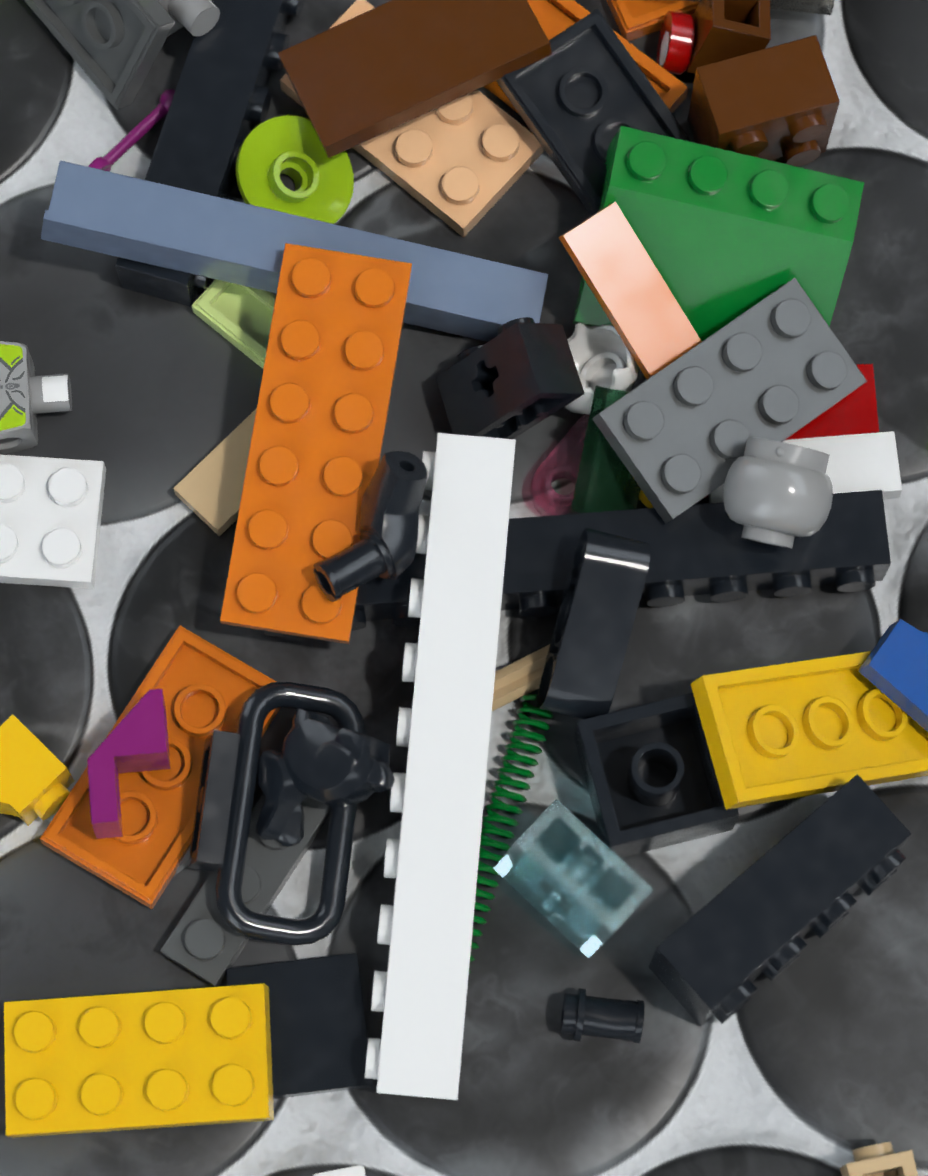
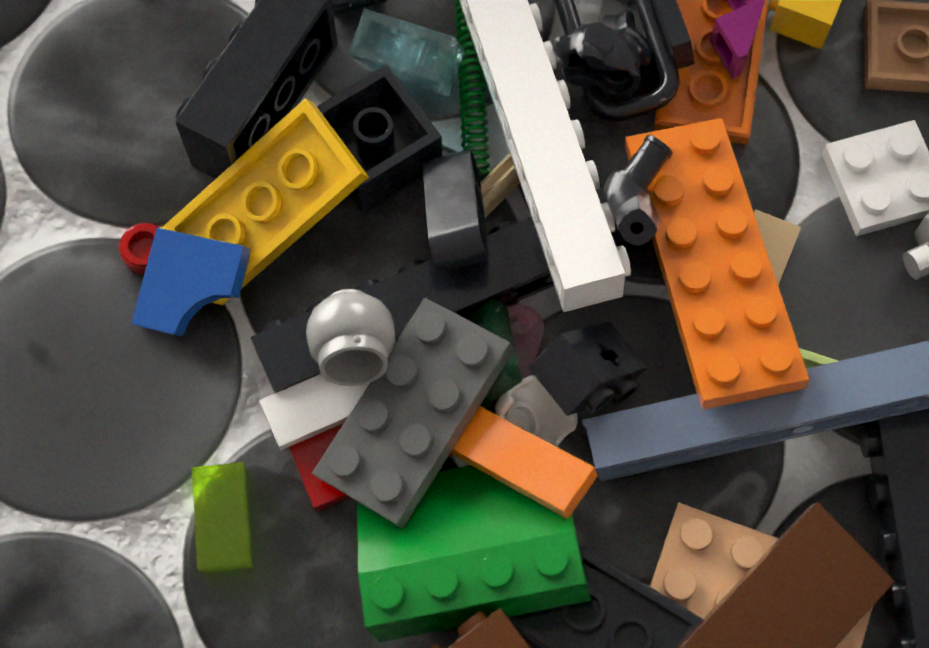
camera: 160 degrees right, 5 degrees down
lime dish [236,115,354,224] -> none

